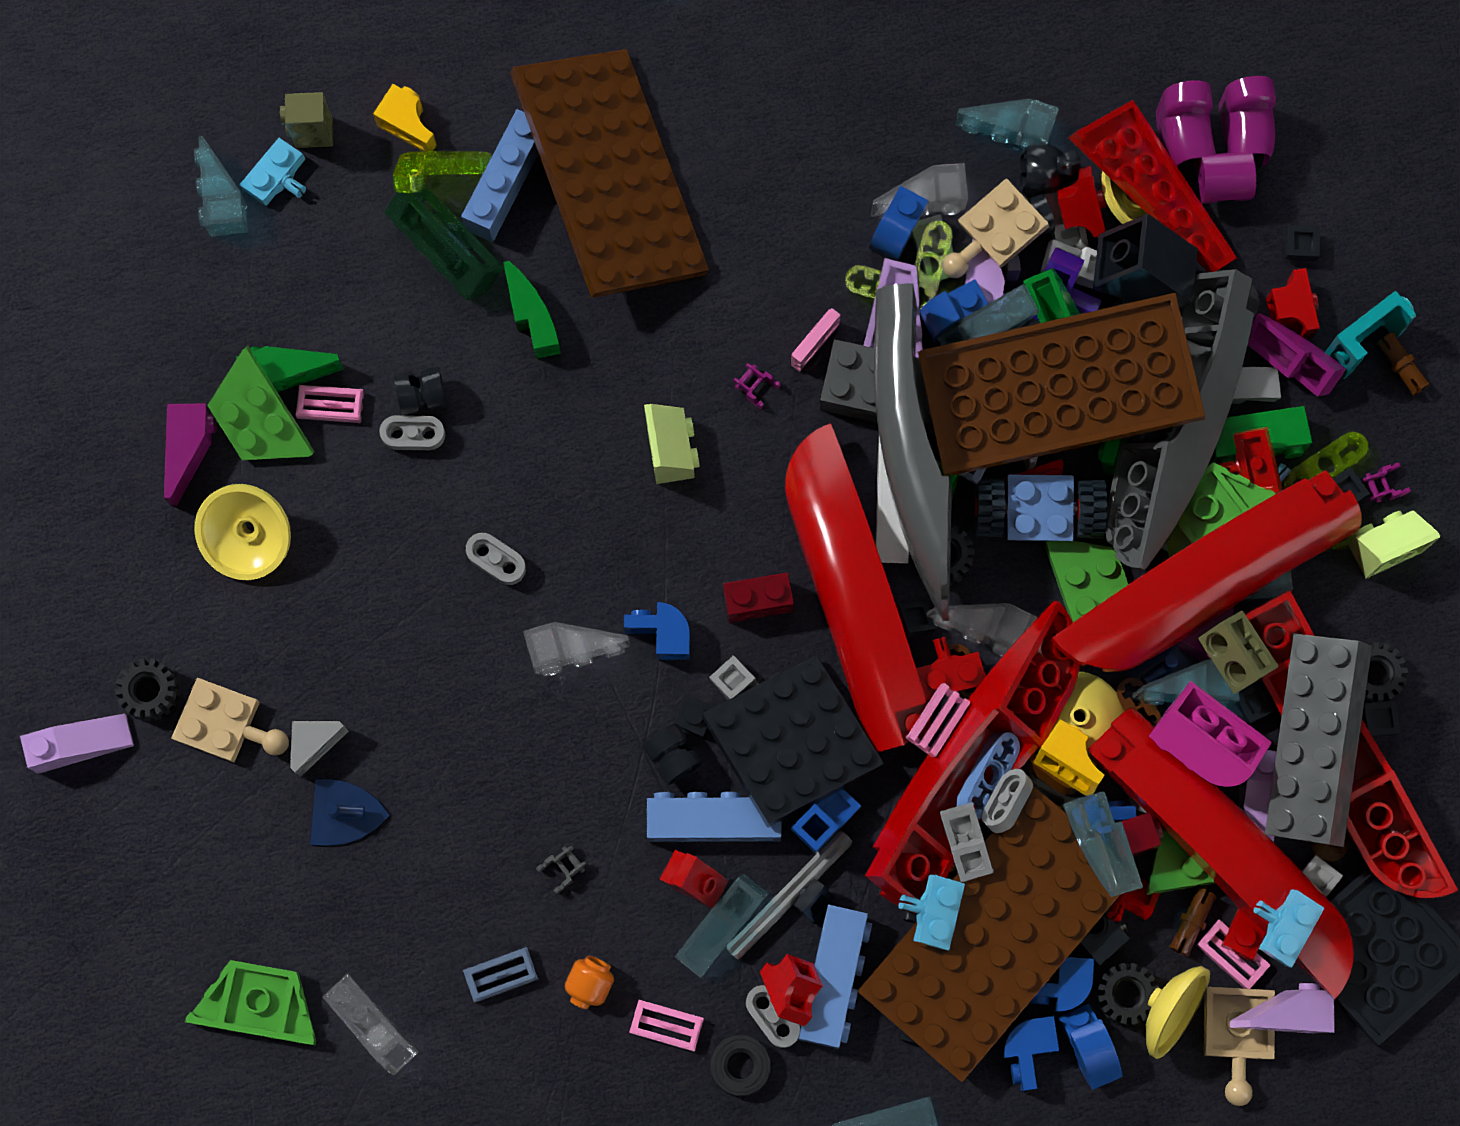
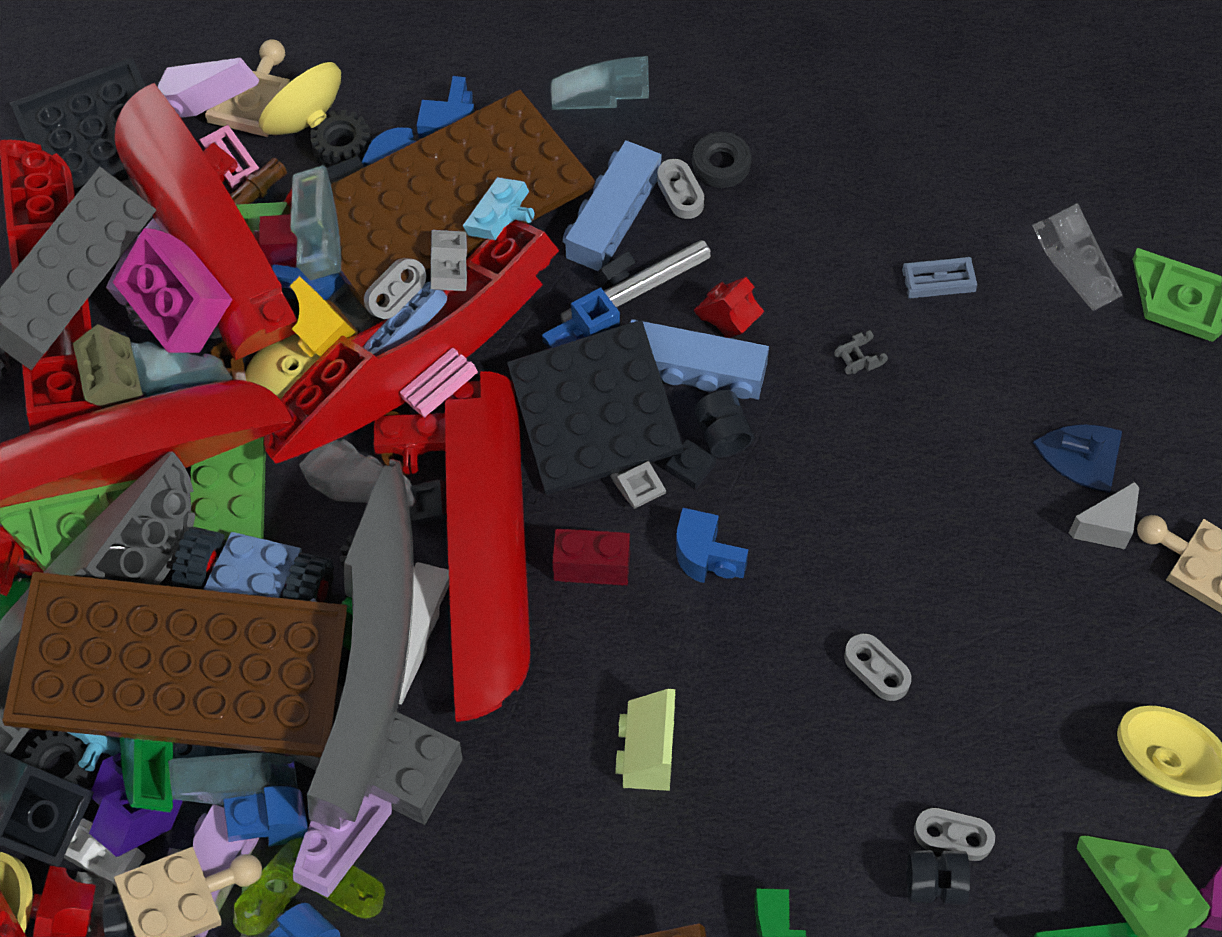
camera: 165 degrees left, 15 degrees down
bright pink tile [296,385,364,423] -> none
clear slope [523,622,630,676] -> none
orange head [565,956,614,1009] -> none
bright pink tile [629,1000,704,1052] -> none
clear light blue slope [675,873,769,978] -> none
magenta piece [733,363,782,409] -> none
red brick [760,954,823,1026] -> none
bright pink tile [791,308,841,372] -> none
blue brick [1058,1004,1123,1090] -> none
medium azure plate [1254,889,1324,968] -> none

